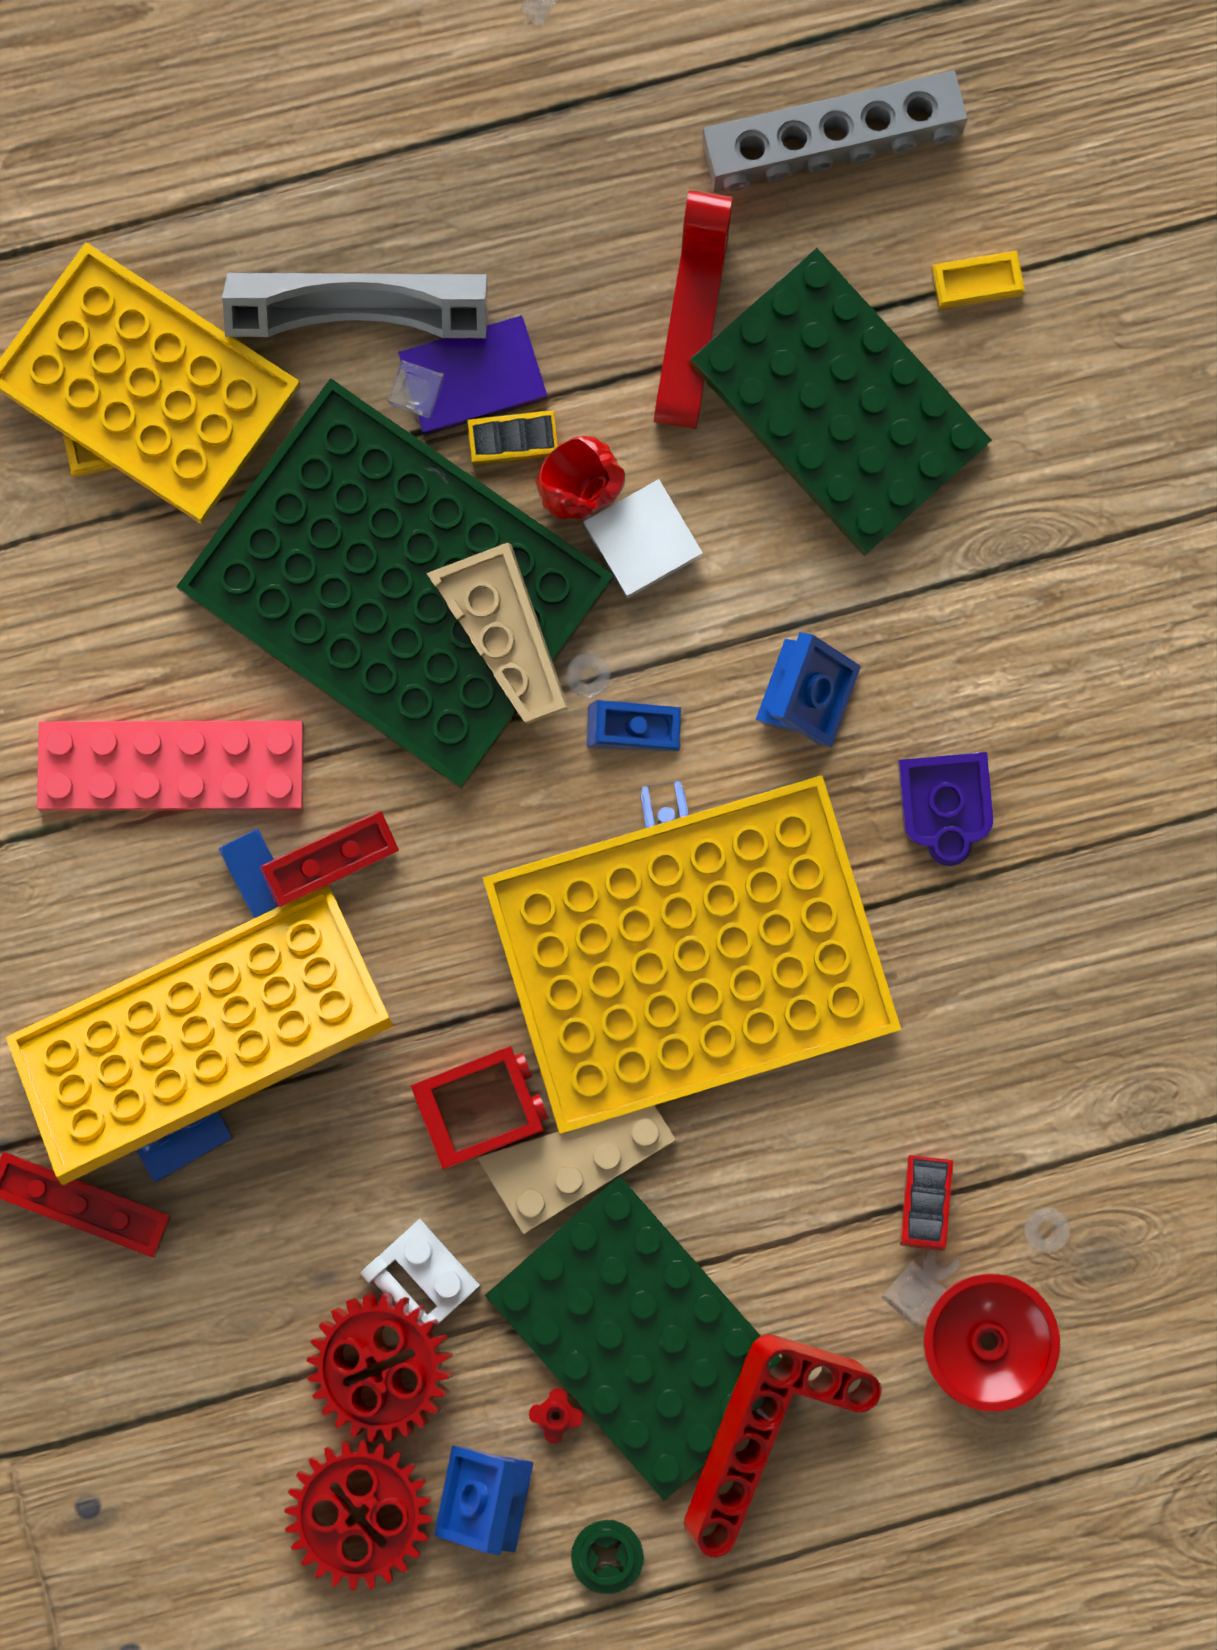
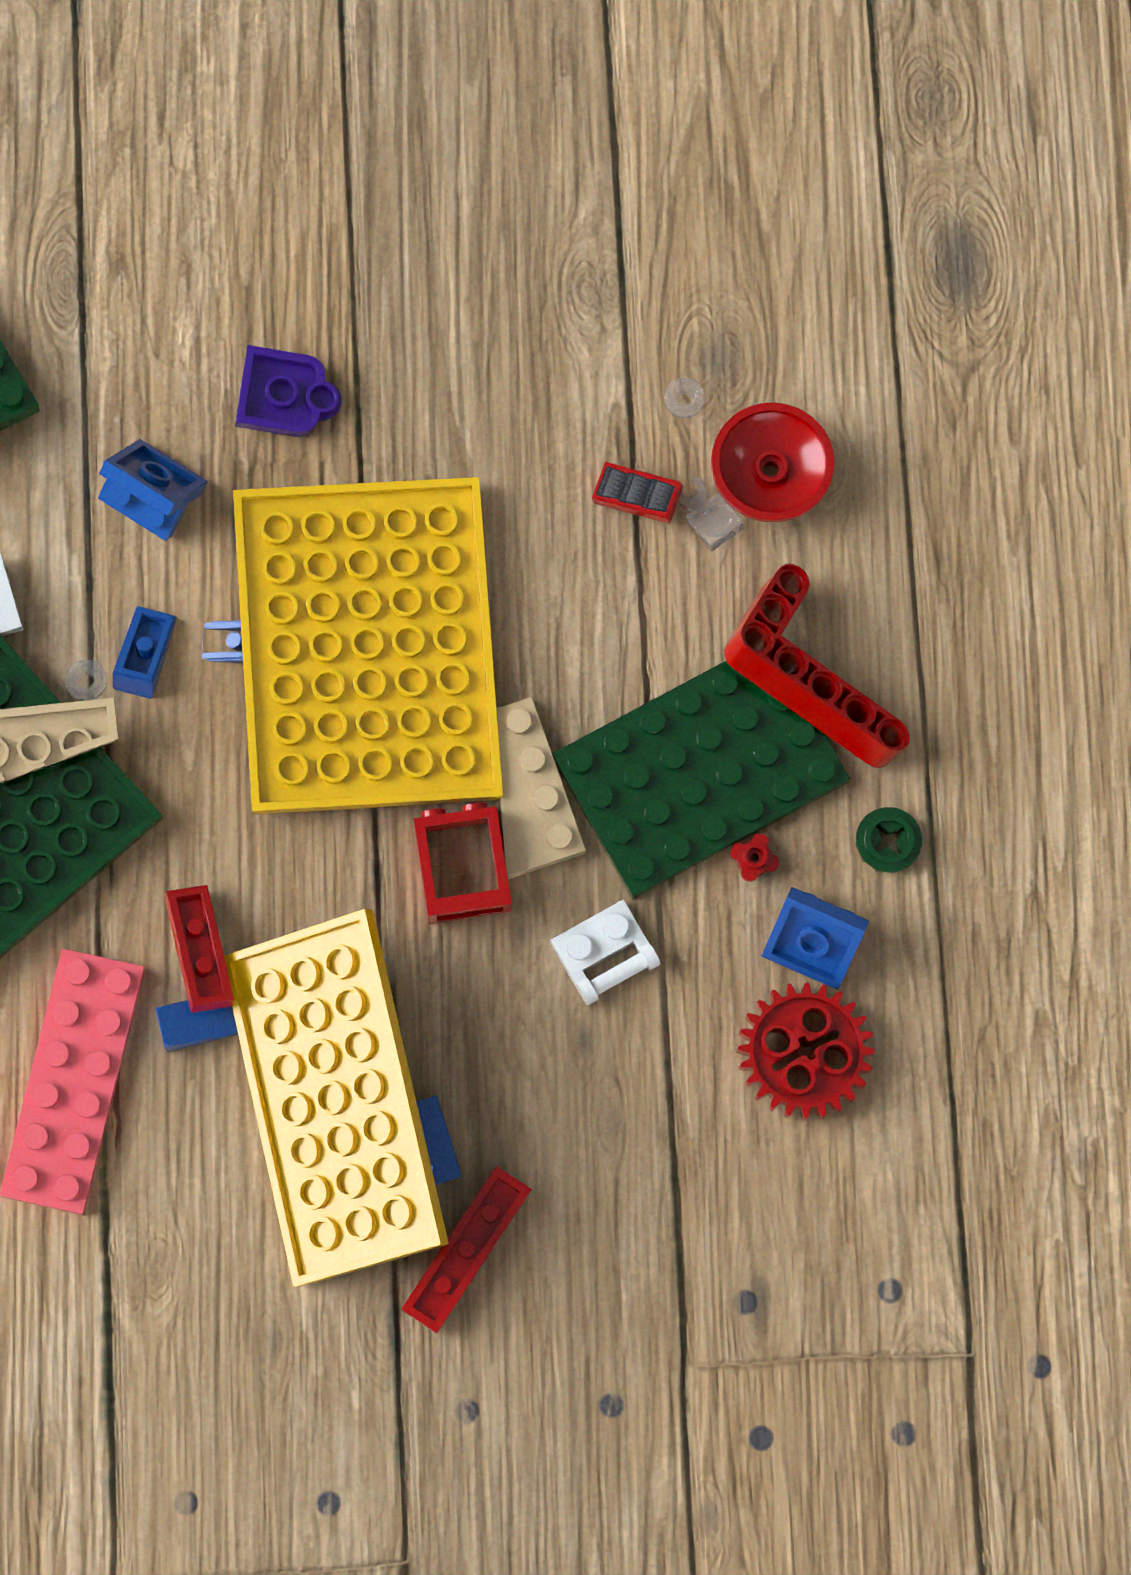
camera: 85 degrees left, 5 degrees down
red gear [307,1293,454,1442] -> none

